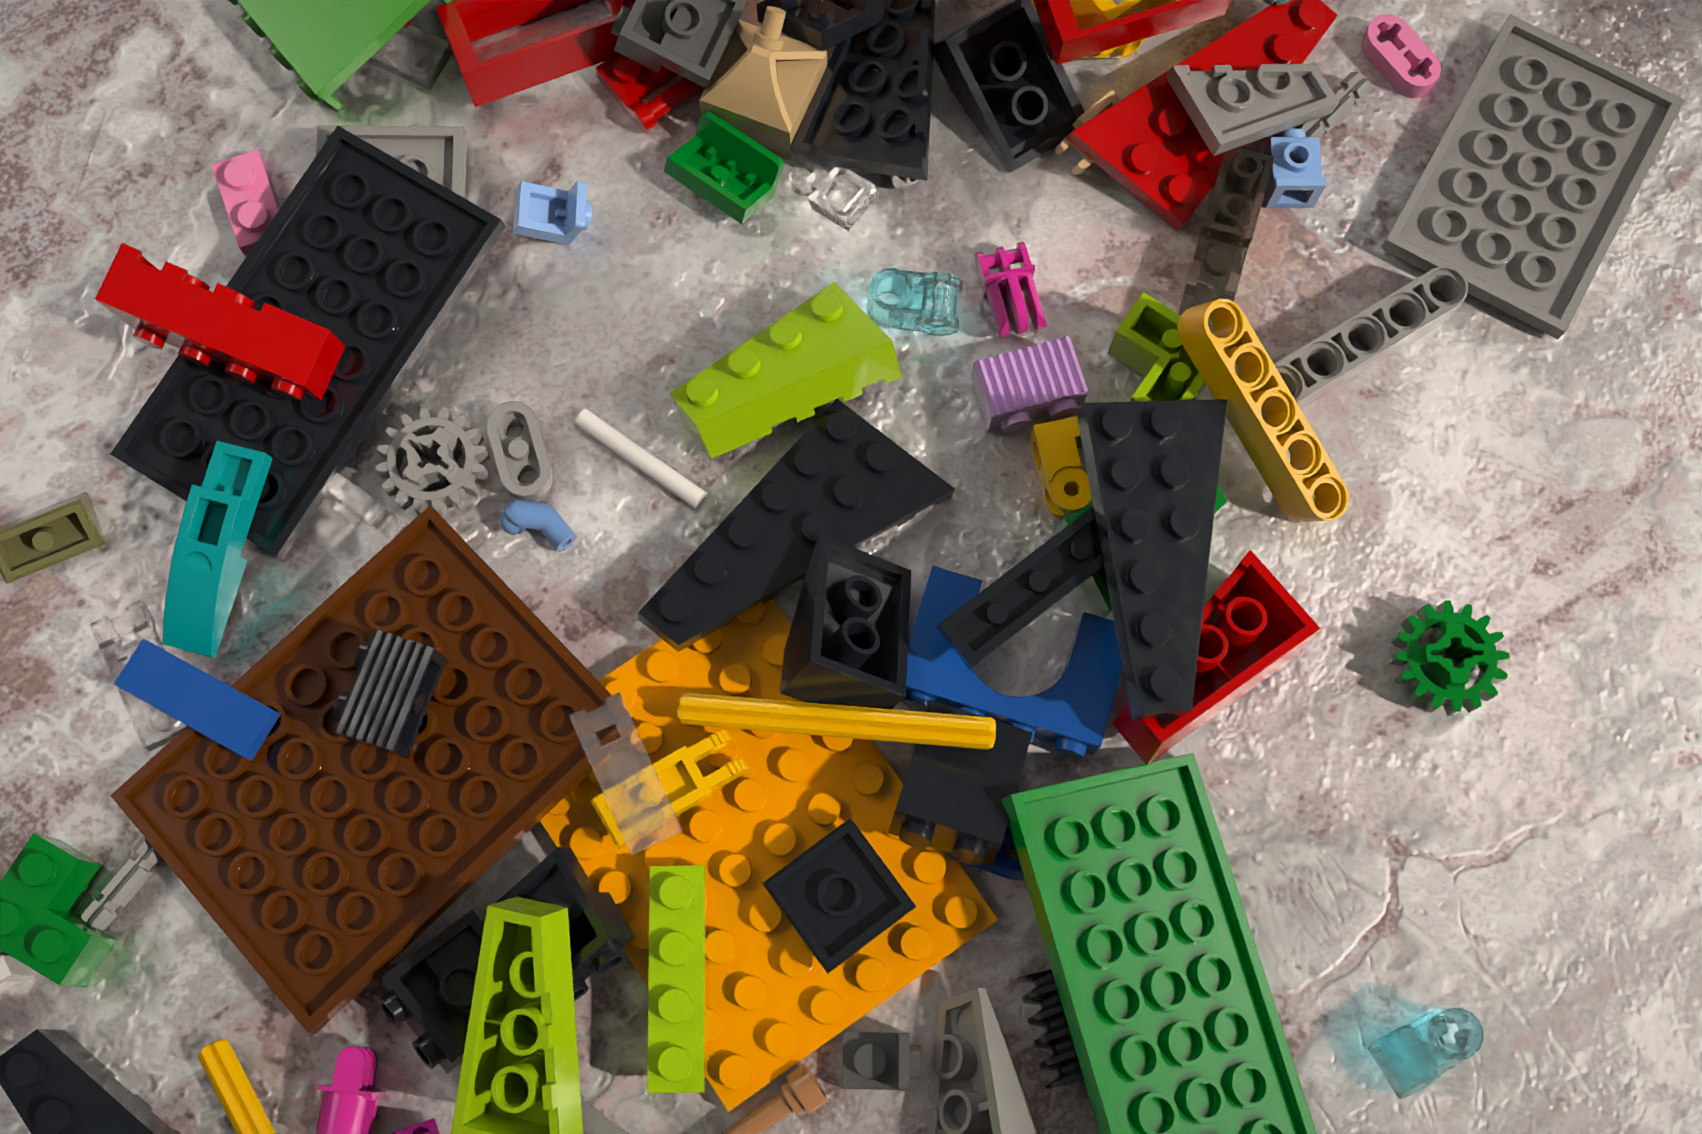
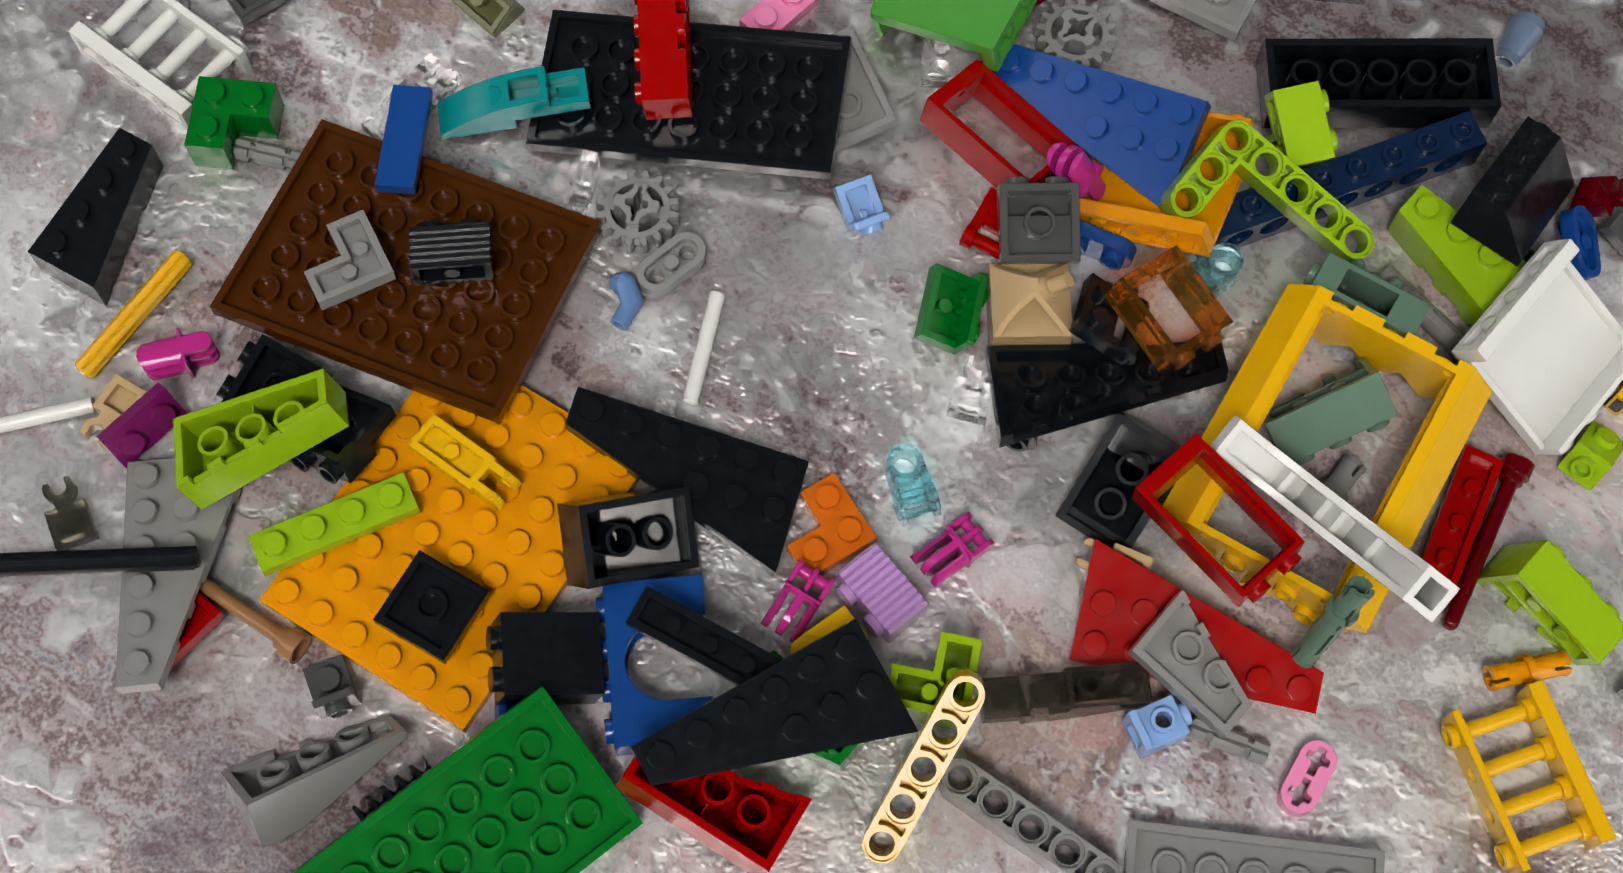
camera: 65 degrees right, 5 degrees down
clear plate [569,692,683,855] -> none
lime wedge [669,282,902,459] -> none
yellow axle [677,693,996,750] -> none
none -> light grey plate [304,210,396,310]
none -> dark pink arm [760,558,836,643]
none -> orange plate [787,473,877,576]

